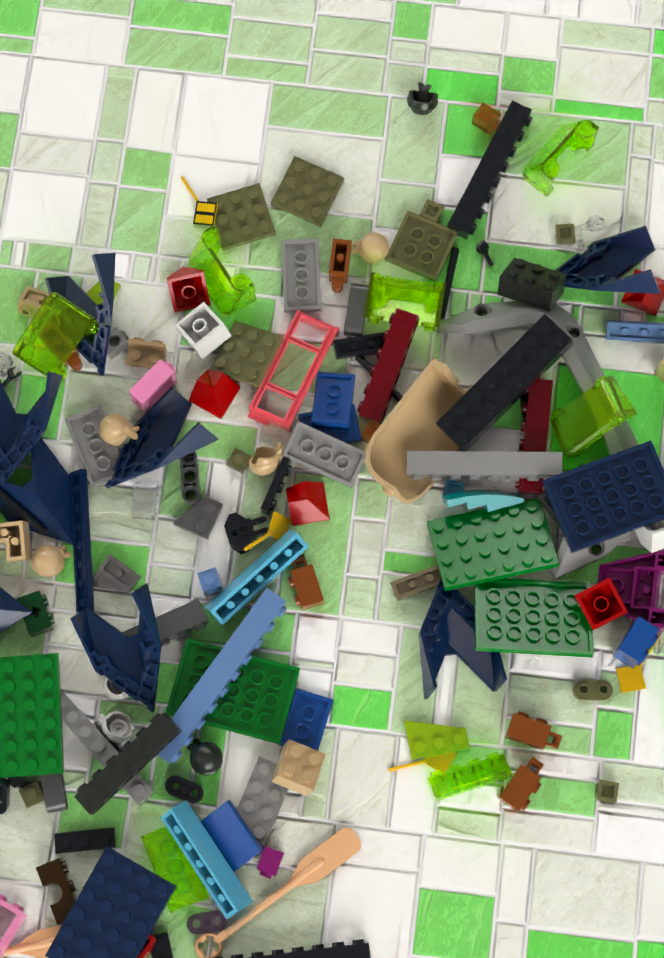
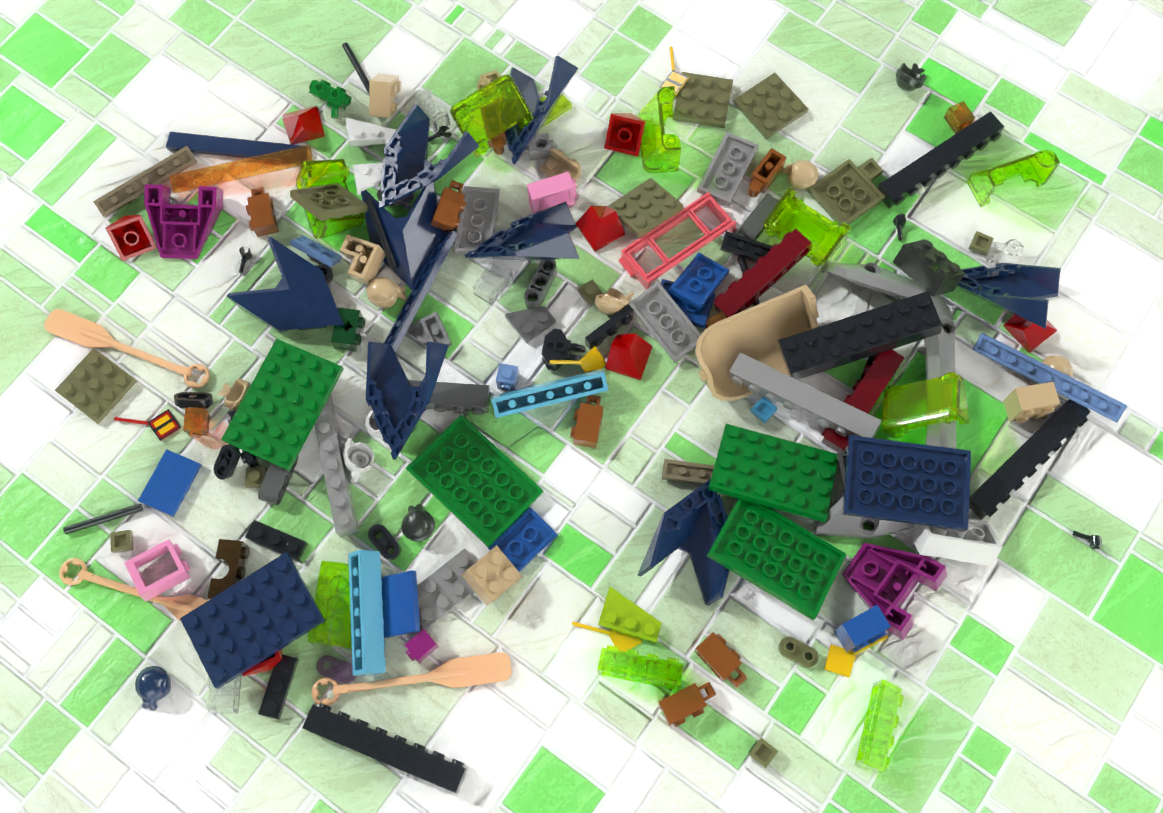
camera: 30 degrees right, 5 degrees down
pearl dark grey brick [74,713,182,815] -> none
tan hat [99,414,139,446] -> none
medium blue brick [158,588,287,765] -> none
white brick [175,302,231,359] -> none
black bar [438,247,459,319] -> none
slope [442,490,525,512] -> none
red slope [574,577,628,630] -> none
none -> dark orange brick [431,180,466,231]

